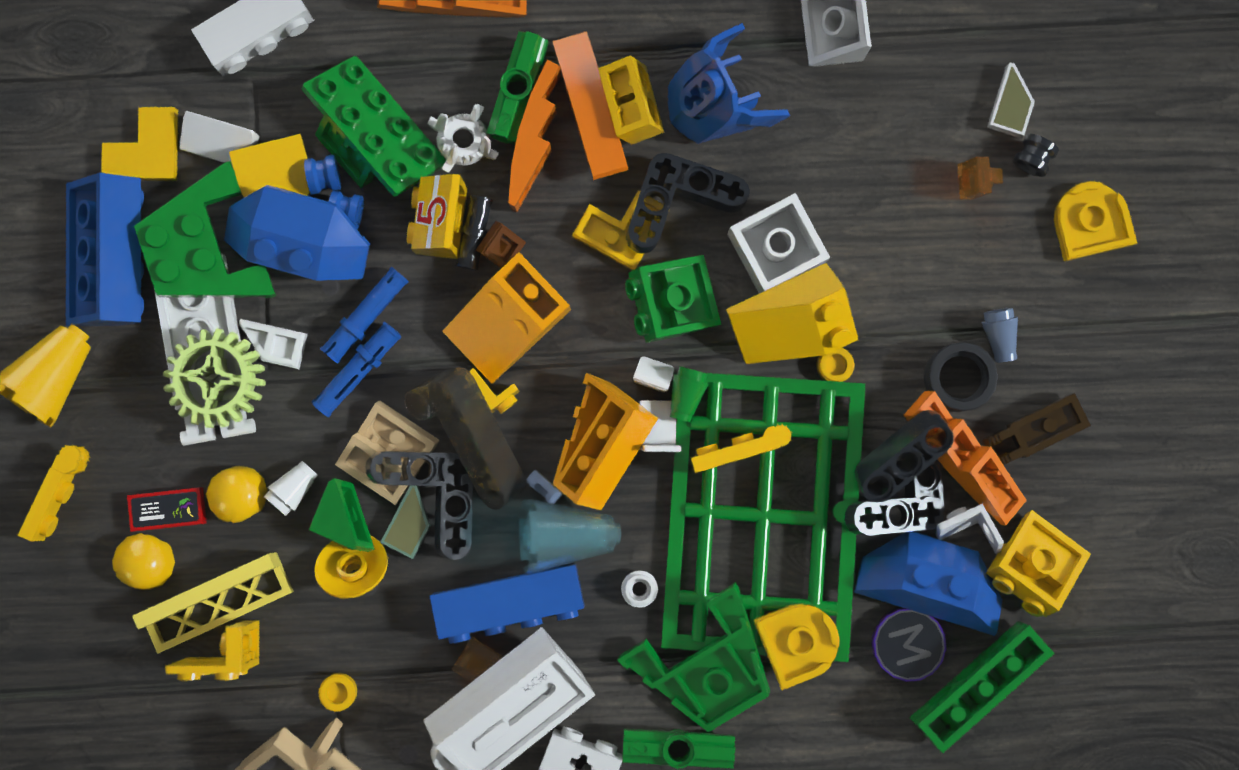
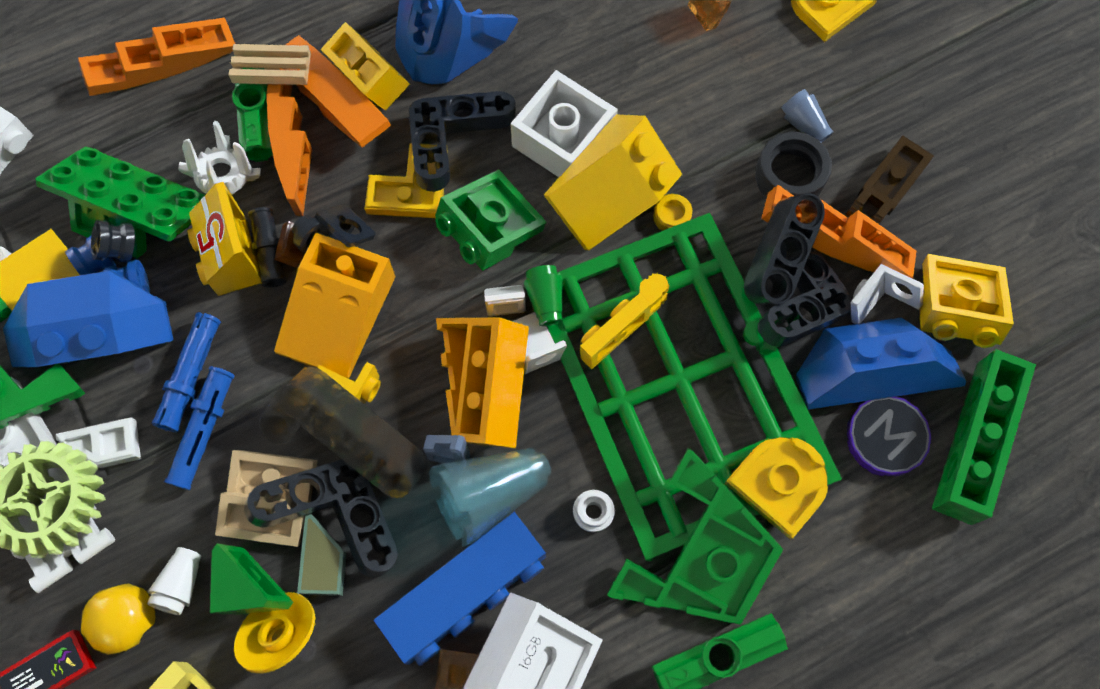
camera: 25 degrees left, 15 degrees down
none -> black wheel [91,220,135,263]
none -> tan tile [229,44,311,85]
none -> black bracket [292,204,376,253]

